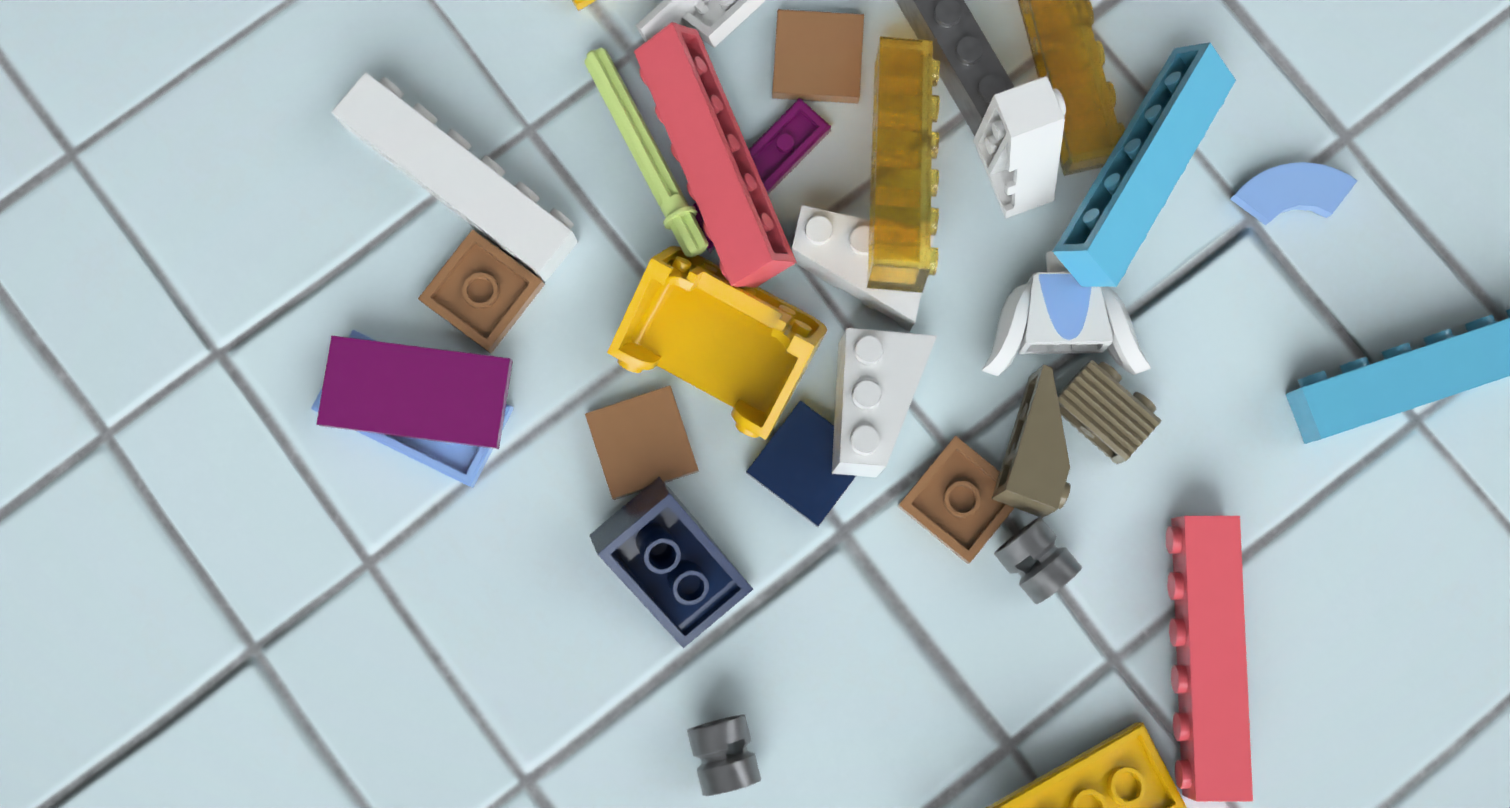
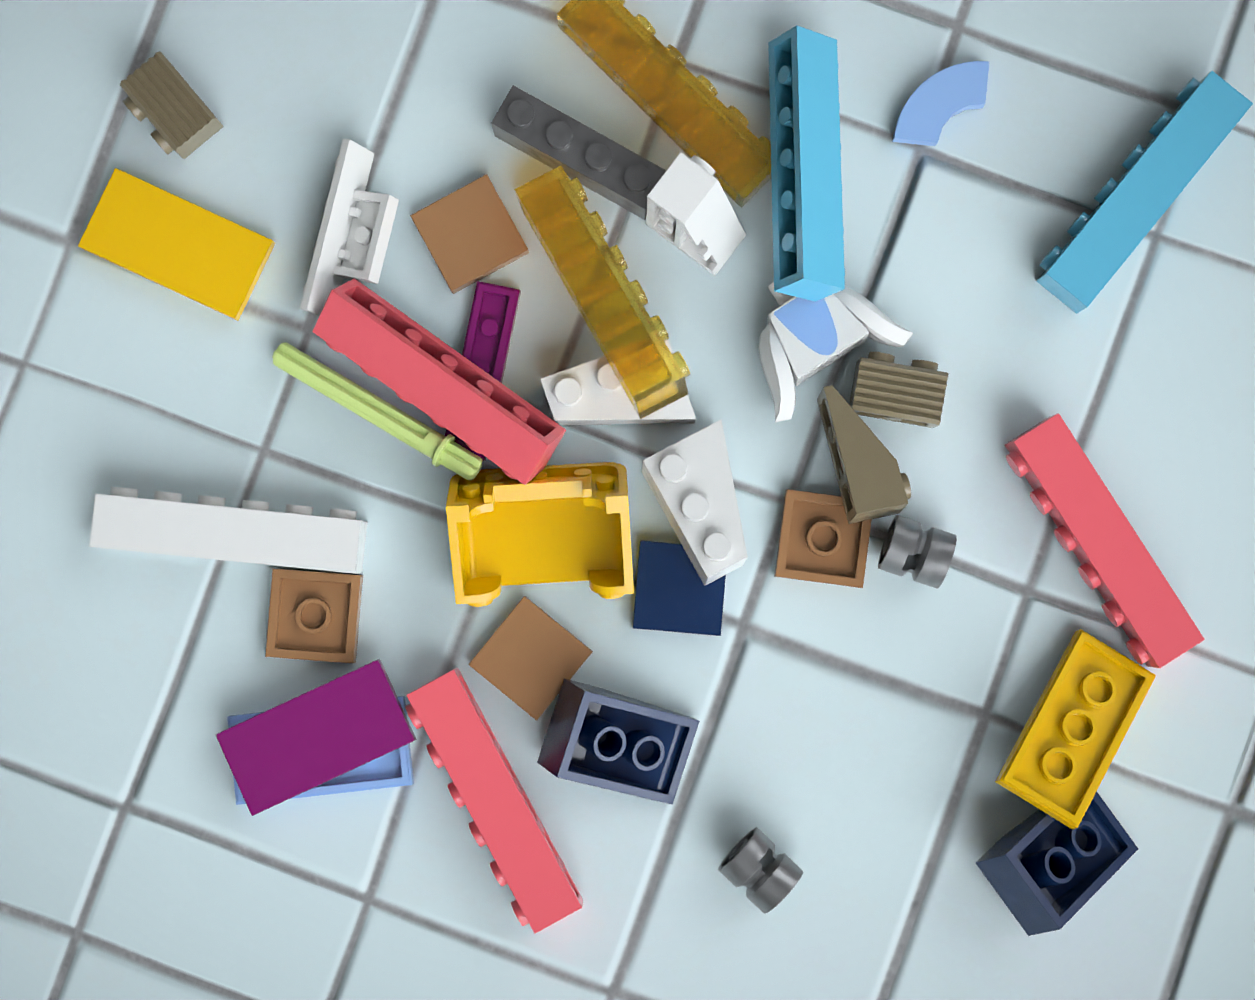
camera: 30 degrees left, 5 degrees up
none -> coral brick [405,667,583,934]

